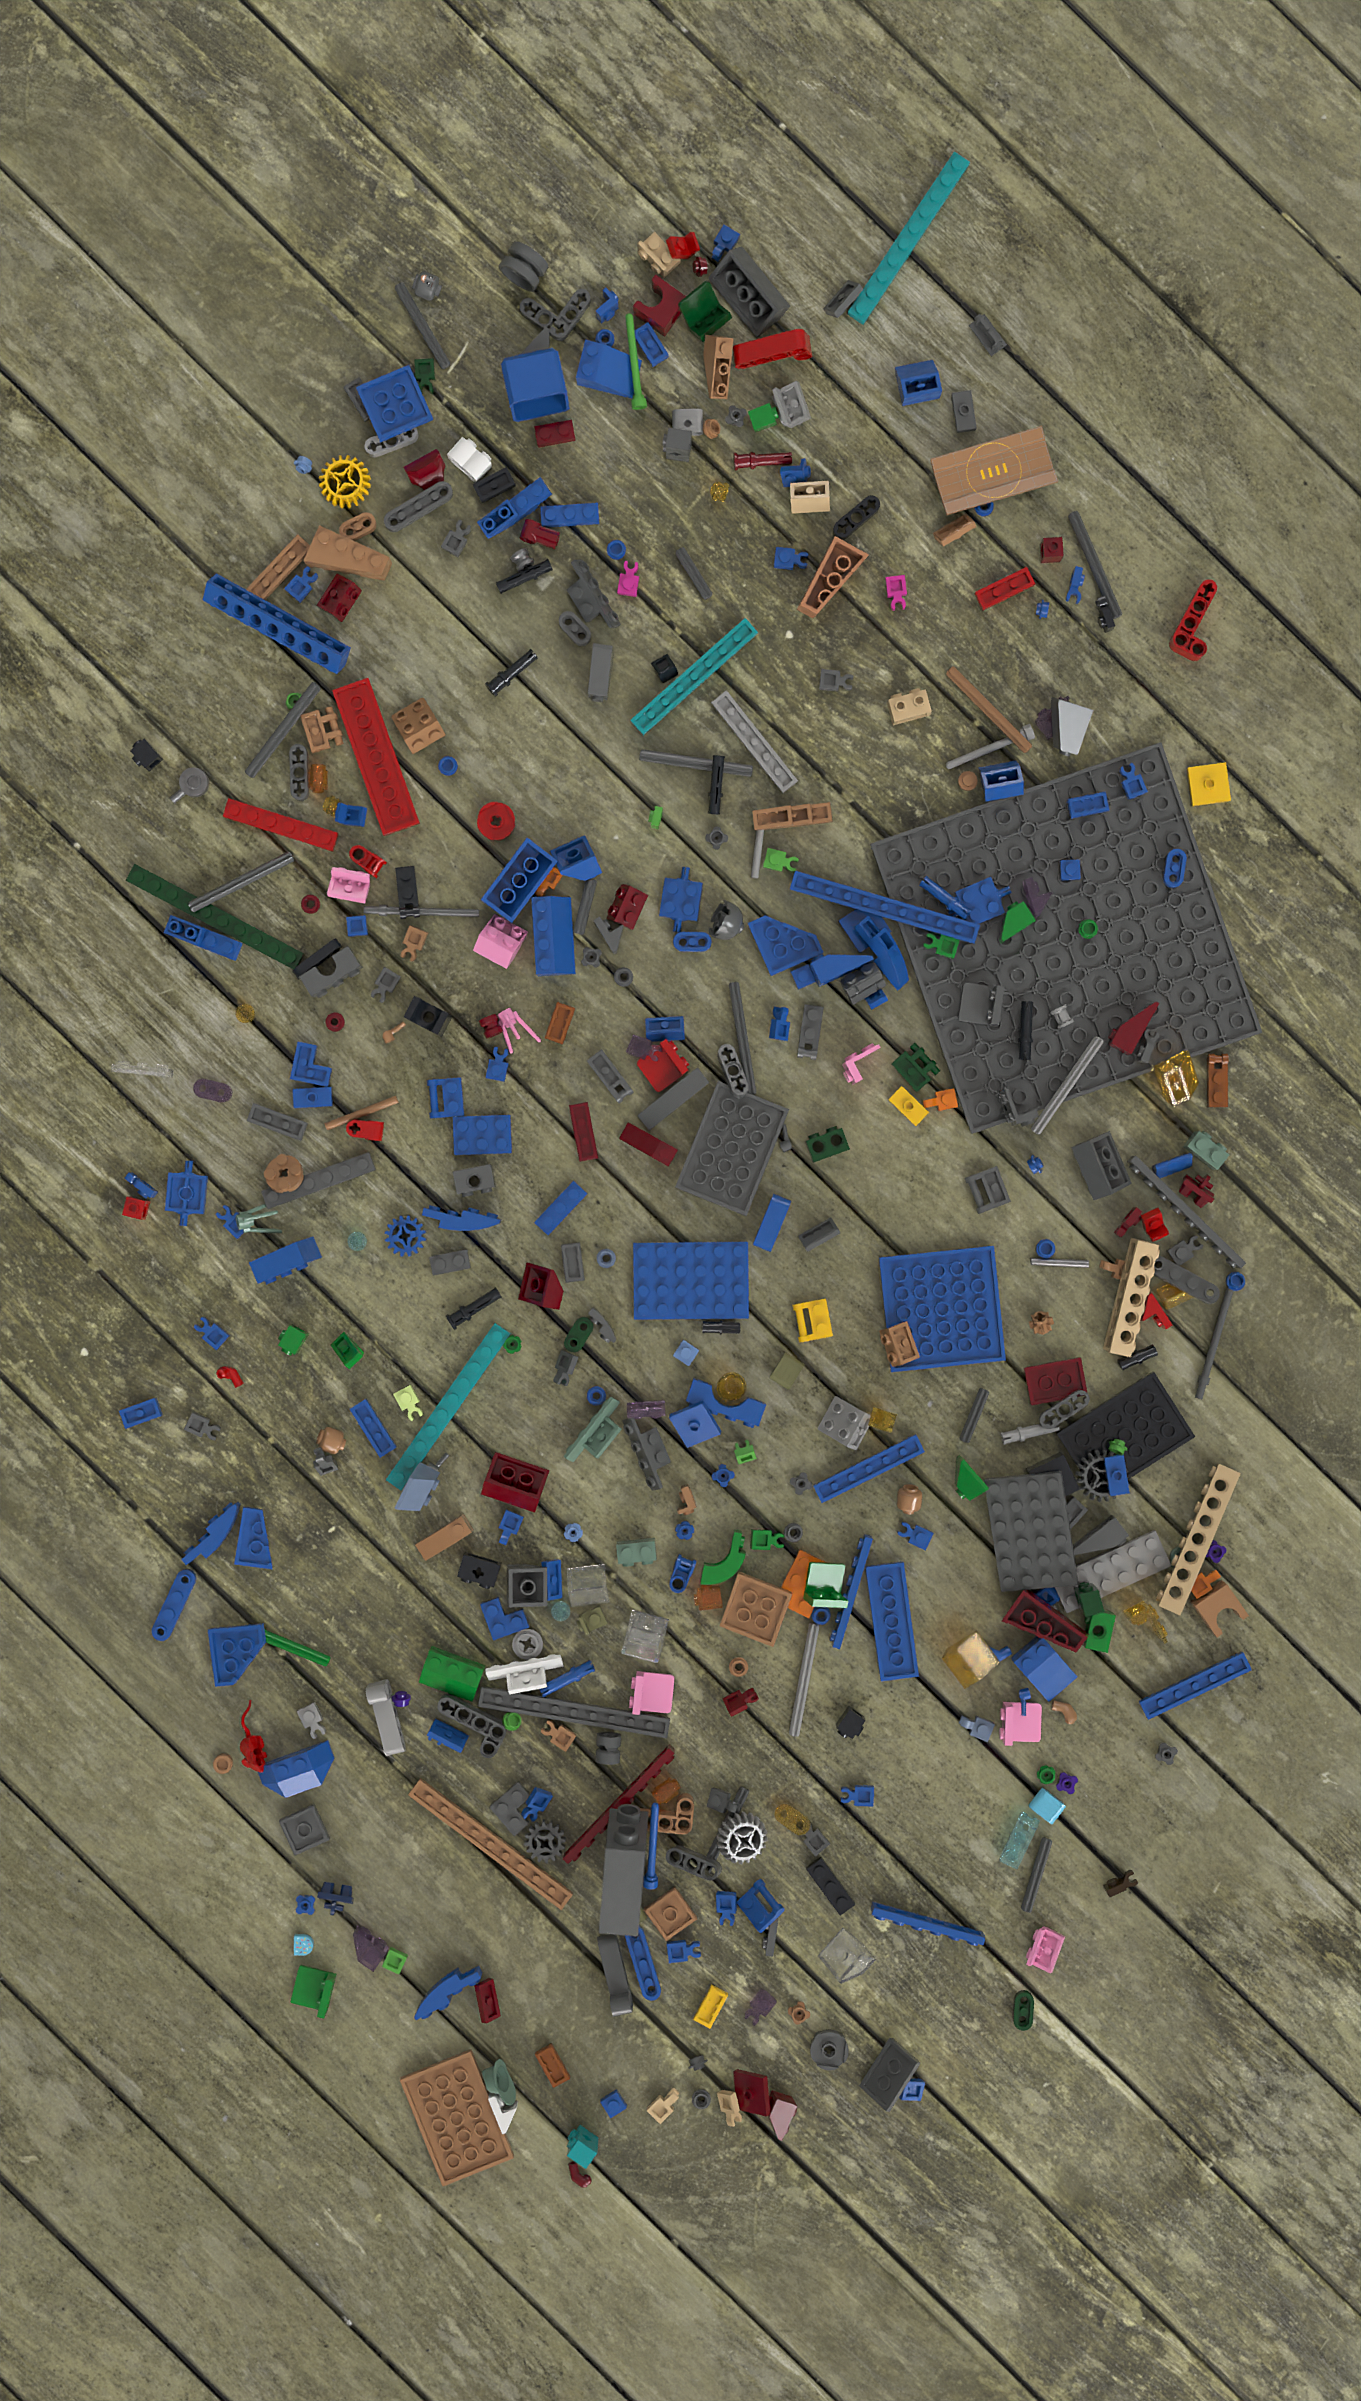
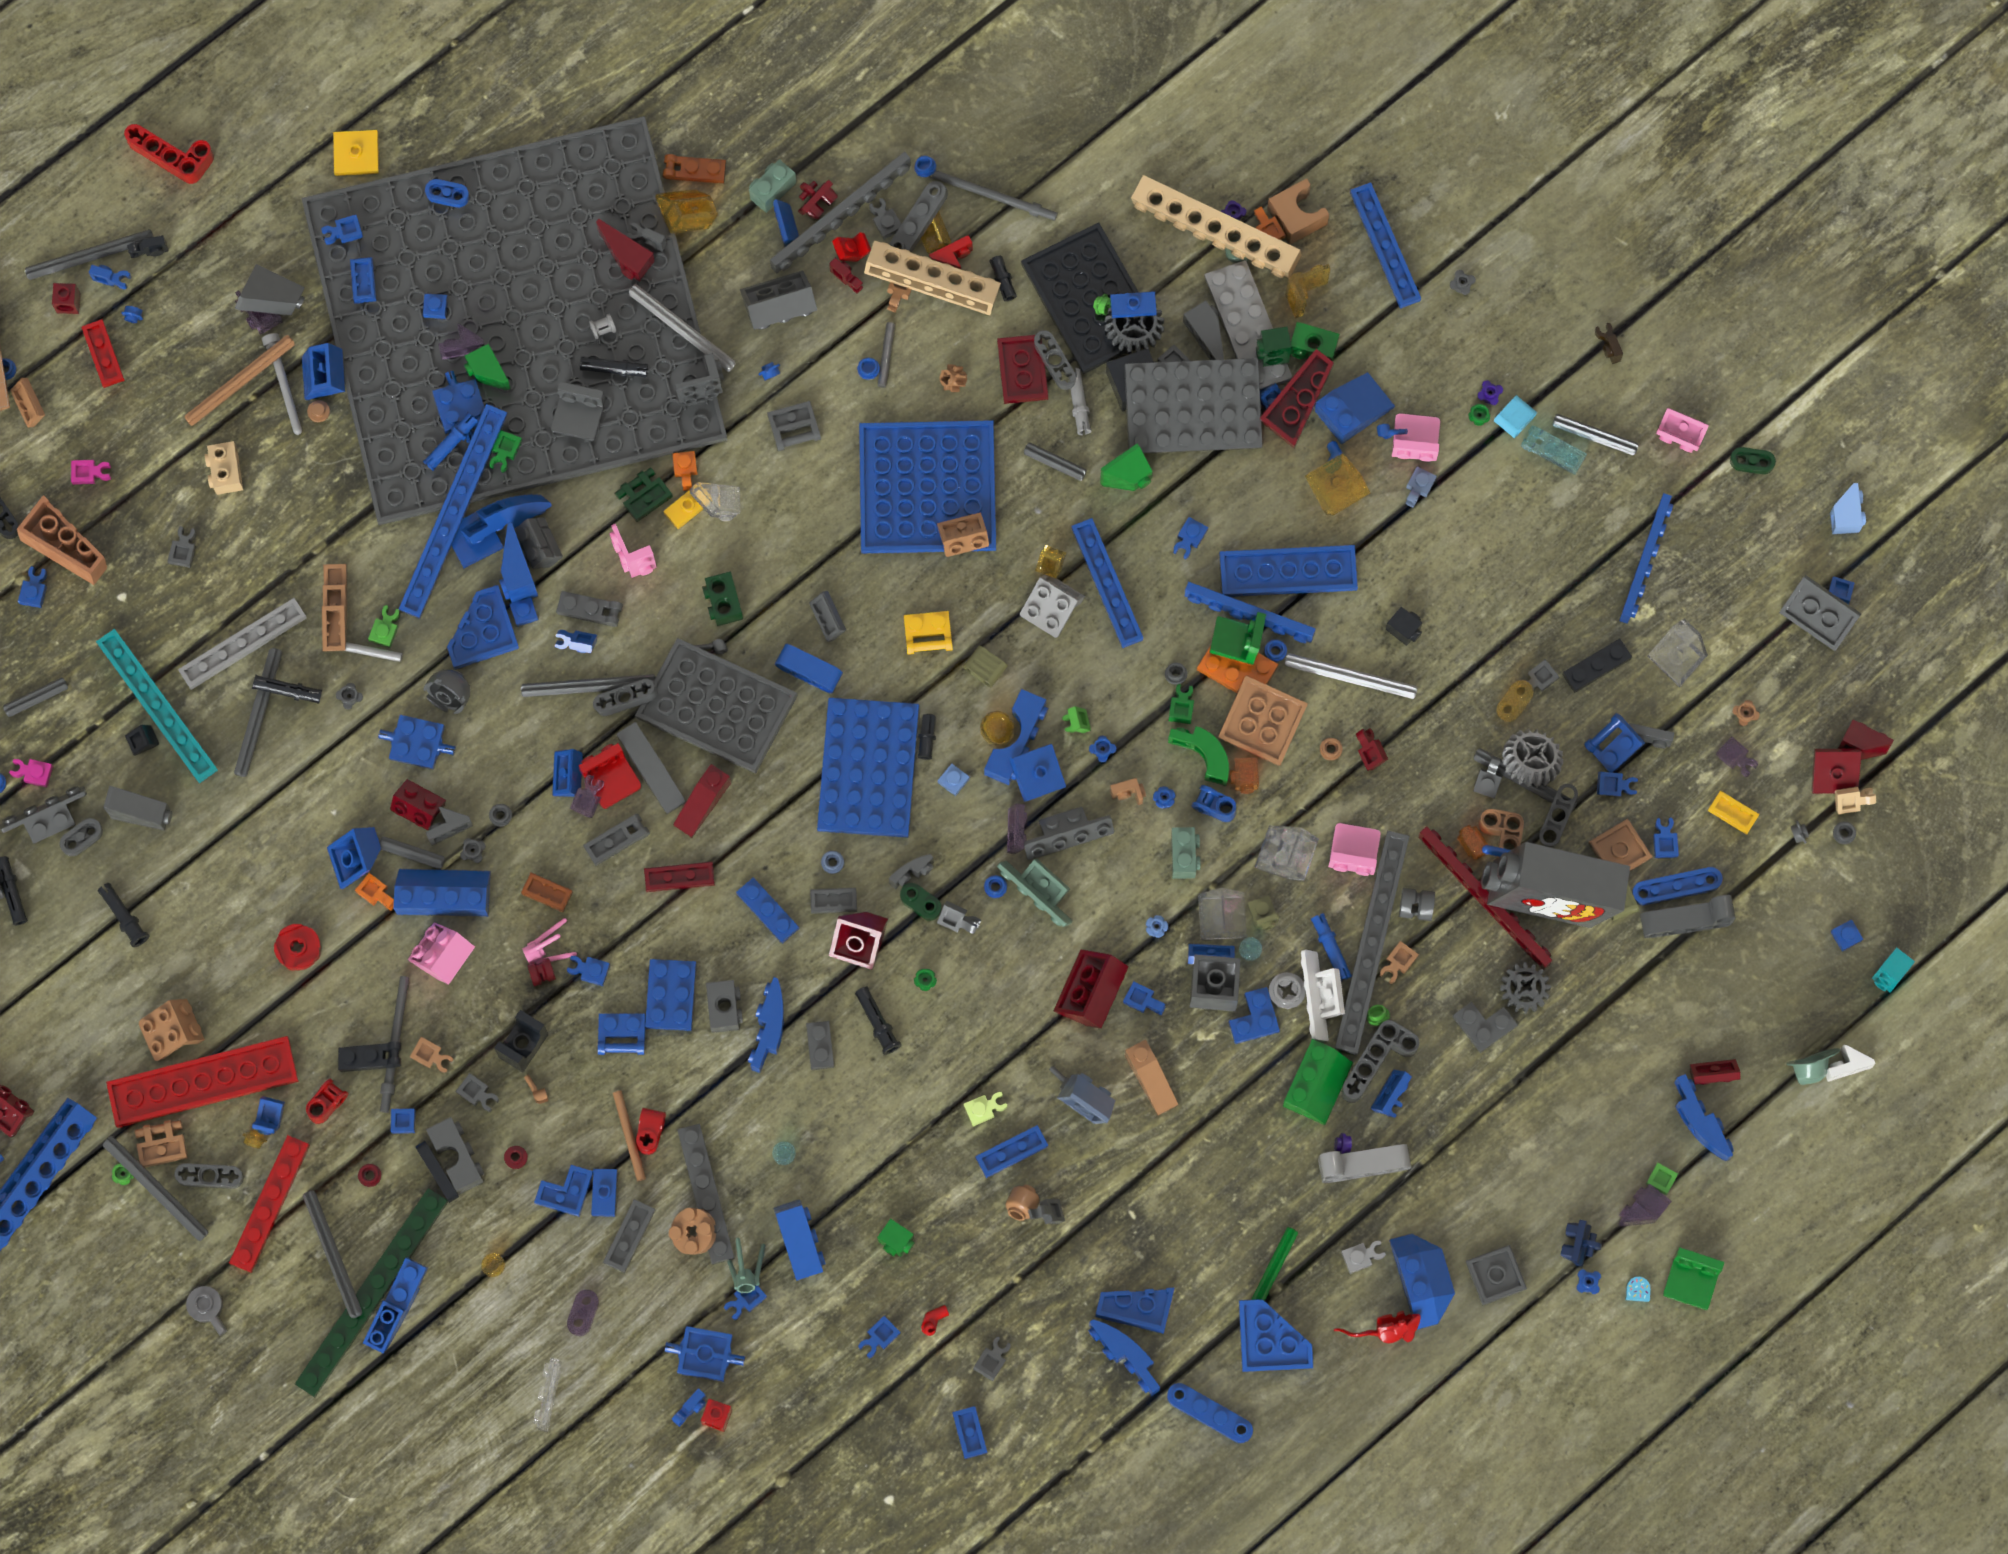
camera: 85 degrees left, 15 degrees down
black brick [130,738,164,772] -> none
medium nougat tile [213,1753,233,1774] -> none
clear orange brick [308,764,328,793] -> none
bright pink bracket [327,867,370,903] -> none
green slope [331,1332,364,1369] -> none
blue gear [385,1215,427,1257] -> none
teal plate [386,1323,511,1491] -> none
medium nougat plate [400,2049,514,2186] -> none
medium nougat plate [408,1778,573,1910] -> none
blue plate [438,756,458,776] -> none
black brick [457,1552,502,1589] -> none
blue slope [480,838,558,923] -> none
blue plate [521,1787,553,1822] -> none
dark orange plate [535,2043,570,2088] -> none
dark red arm [568,2161,592,2188] -> none
tan plate [647,2088,679,2124] -> none
bright green plate [648,806,663,829] -> none
blue plate [673,932,712,952] -> none
dark grey plate [790,1472,812,1495] -> none
dark grey plate [810,2029,849,2070] -> none
blue plate [840,1785,874,1807] -> none
blue plate [864,989,888,1010] -> none
medium nougat head [897,1484,923,1515] -> none
medium nougat arm [1052,1700,1077,1724] -> none
green plate [1078,919,1098,939] -> none
none -> clear slope [690,482,740,521]
none -> light blue slope [1830,483,1866,534]

